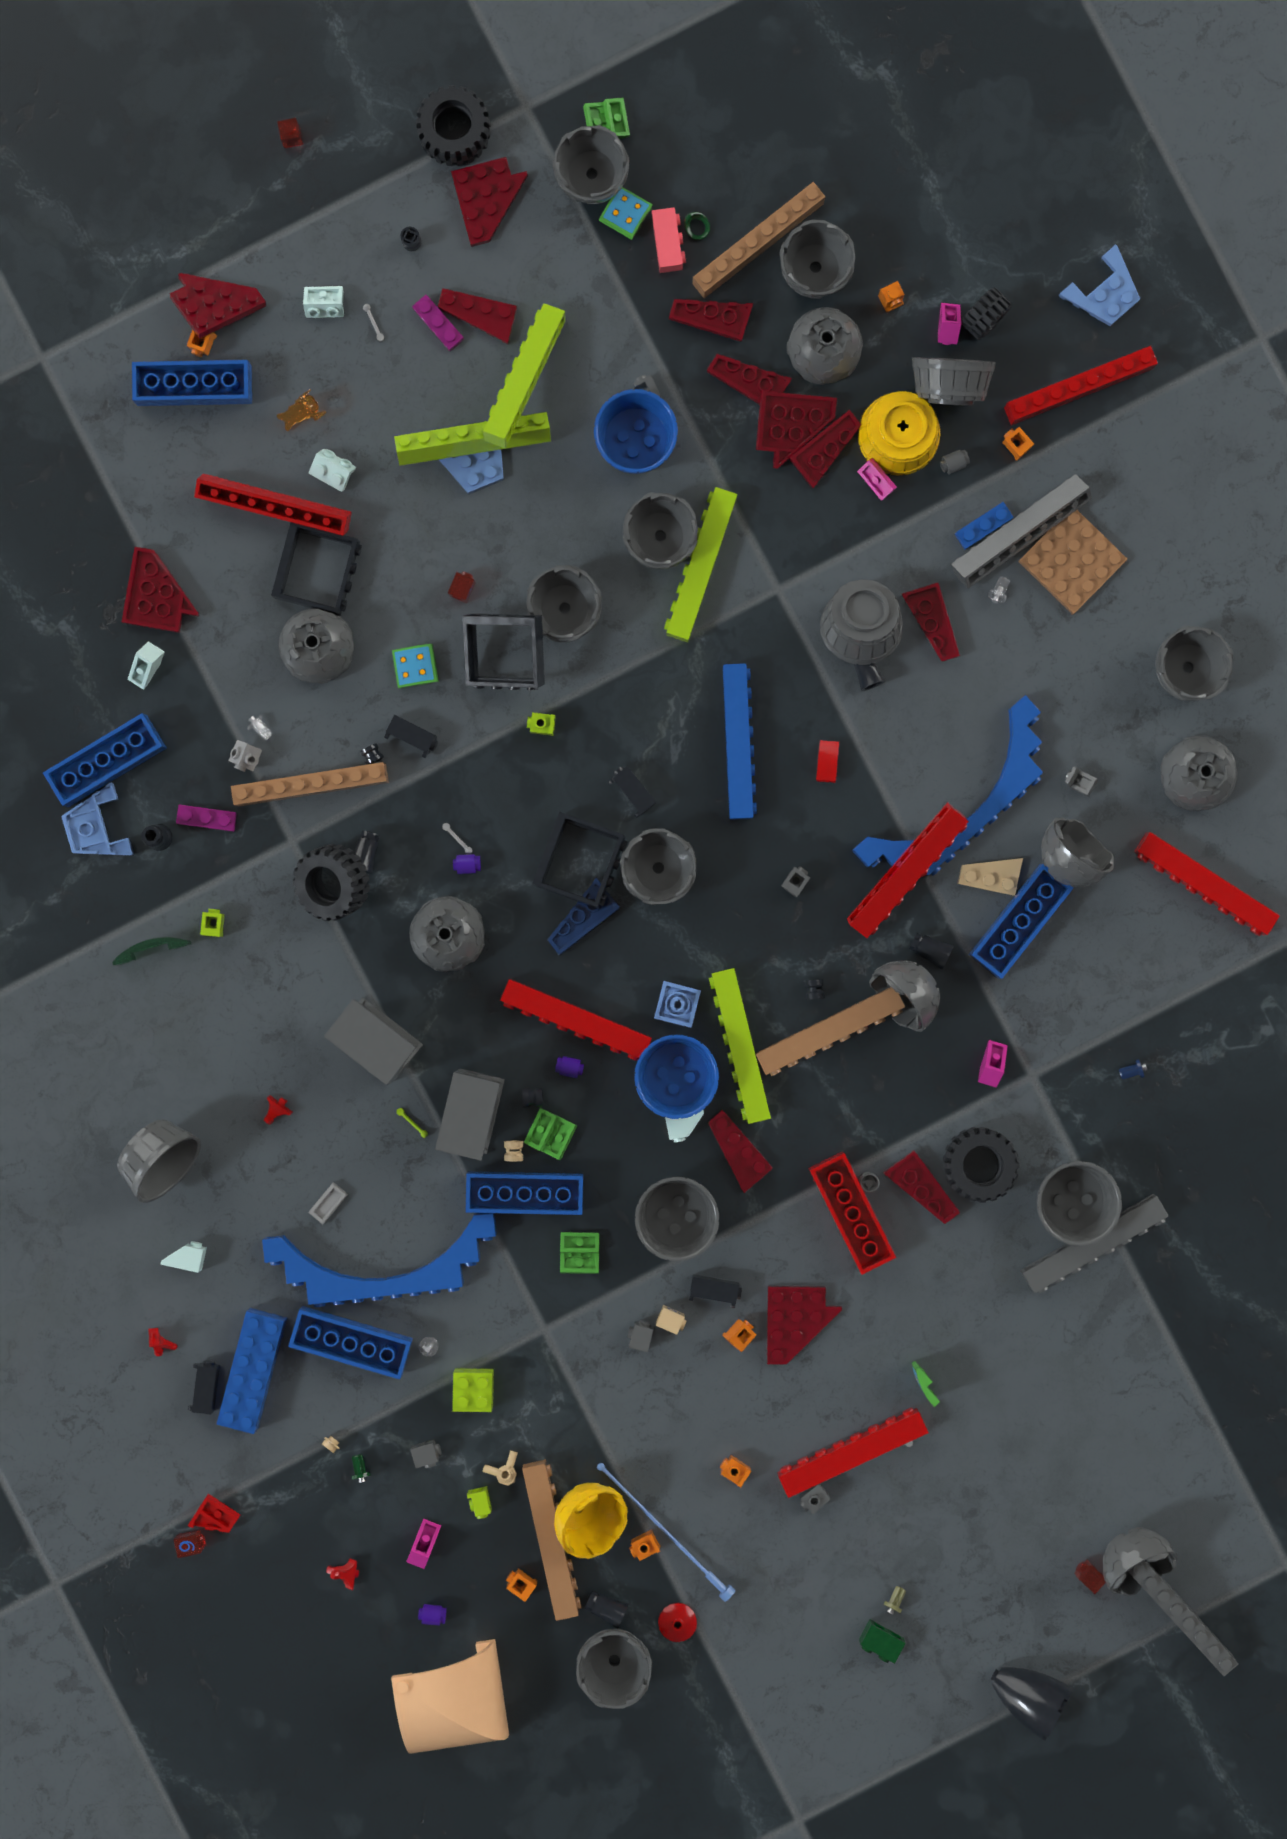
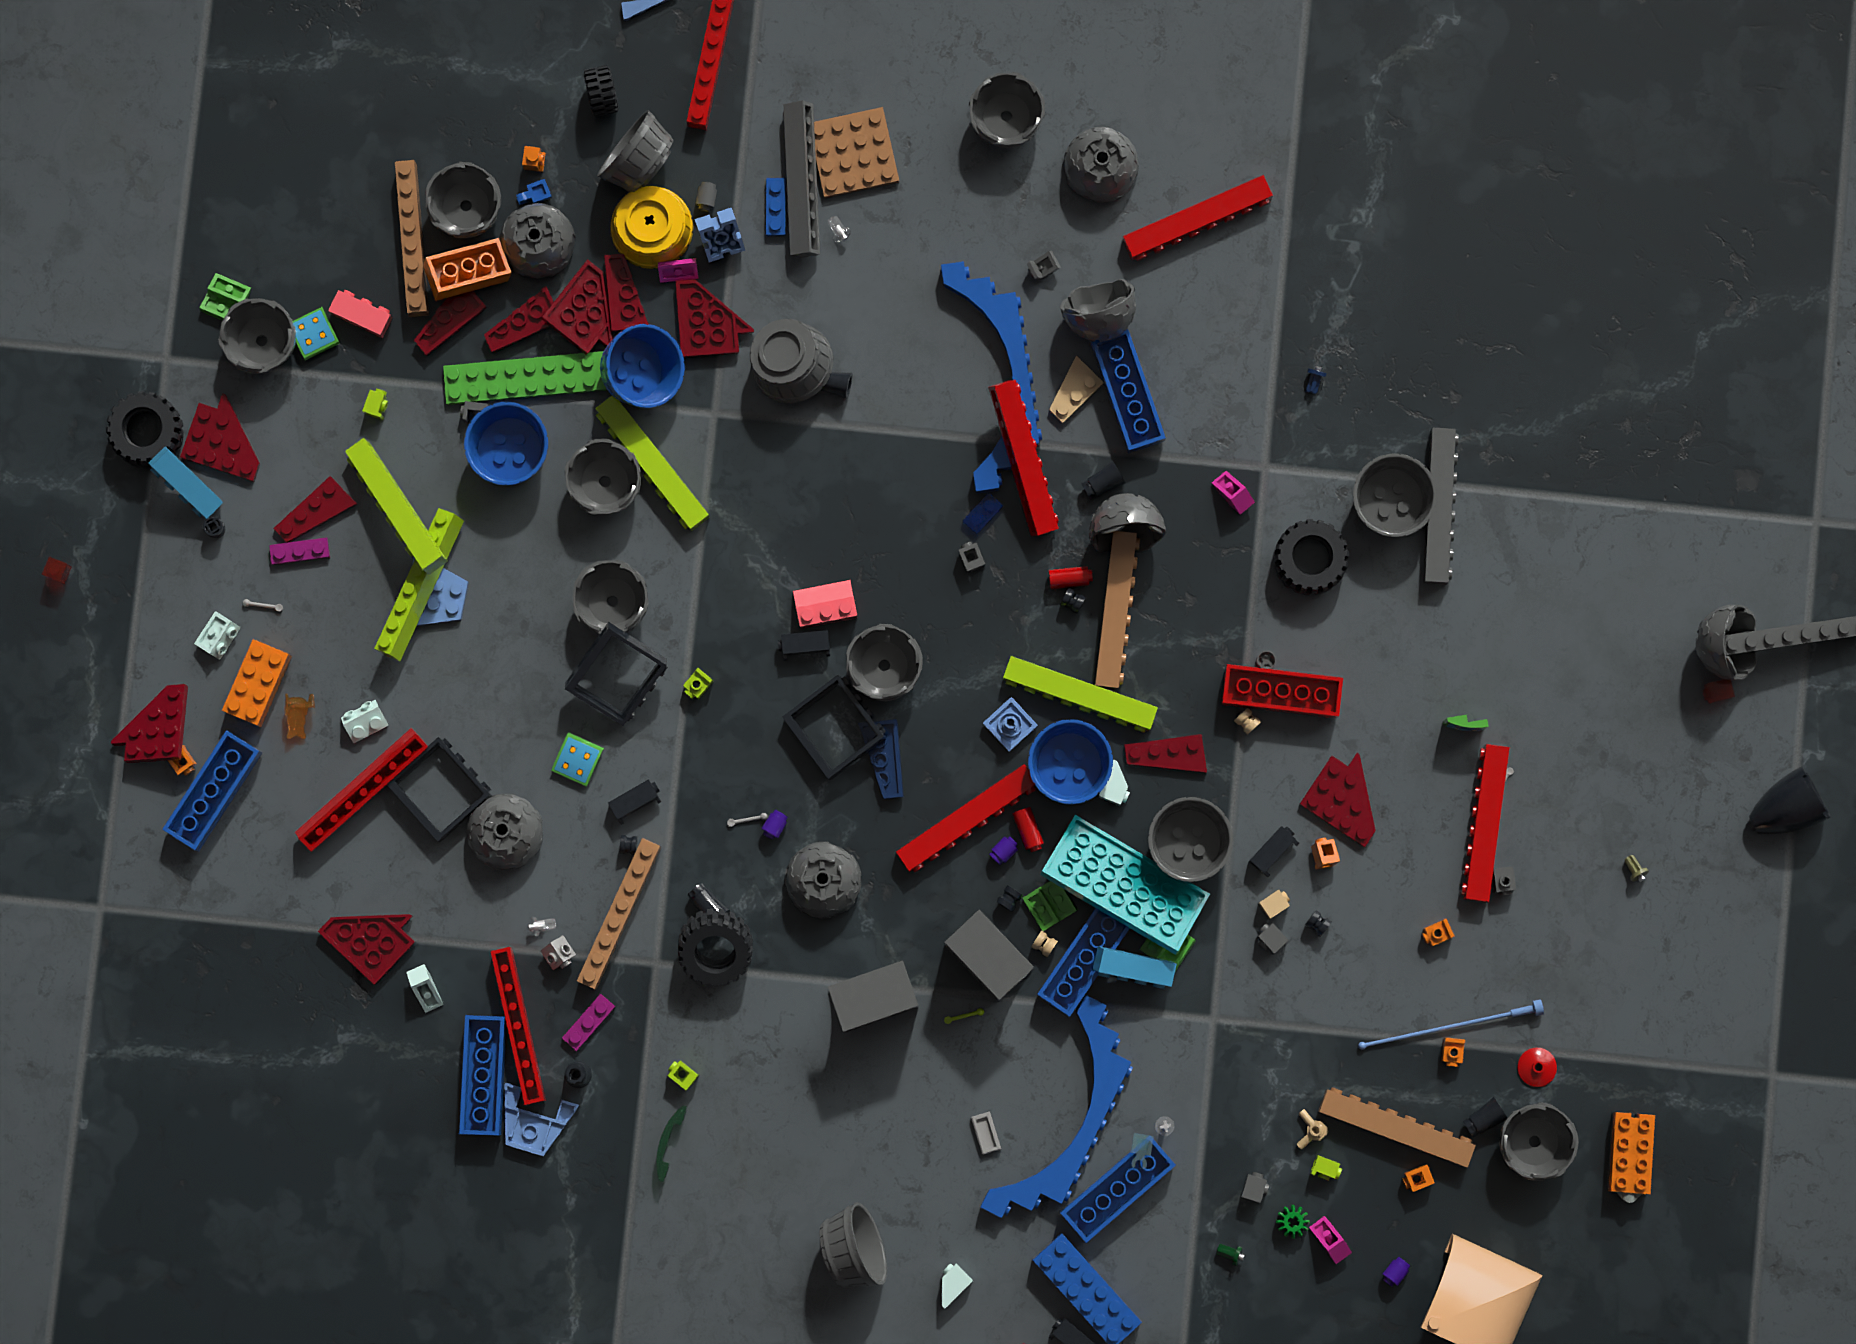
camera: 60 degrees left, 5 degrees down
red piece [263,1095,293,1125] -> none
tan plate [322,1436,340,1453] -> none
red piece [326,1558,359,1590] -> none
clear red brick [448,571,476,603] -> none
lime brick [453,1368,494,1412] -> none
yellow piece [554,1483,628,1559] -> none
dark green piece [684,212,710,240] -> none
blue brick [723,664,757,820] -> none
red slope [816,740,840,783] -> none
dark green brick [859,1619,906,1664] -> none
dark red wing [883,1150,960,1224] -> none
dark red wing [901,582,960,662] -> none
dark pink slope [938,303,961,345] -> none
orange brick [1002,427,1034,460] -> none
none -> dark azure brick [149,446,223,519]
none -> orange brick [222,639,292,727]
none -> lime brick [362,388,388,420]
none -> orange brick [423,238,511,301]
none -> bright green plate [443,351,607,405]
none -> red brick [491,947,546,1105]
none -> blue plate [516,179,552,205]
none -> blue piece [600,324,685,408]
none -> dark red wing [676,279,754,358]
none -> medium blue brick [695,208,745,262]
none -> coral slope [793,580,858,629]
none -> clear blue plate [963,493,1003,534]
none -> red brick [1012,807,1044,852]
none -> teal plate [1040,815,1210,955]
none -> red brick [1049,566,1093,589]
none -> dark azure brick [1093,946,1177,989]
none -> clear light blue plate [1131,1133,1154,1169]
none -> tan wheel [1234,708,1261,735]
none -> green gear [1276,1205,1310,1239]
none -> black wheel [1305,910,1332,937]
none -> orange piece [1607,1112,1655,1203]

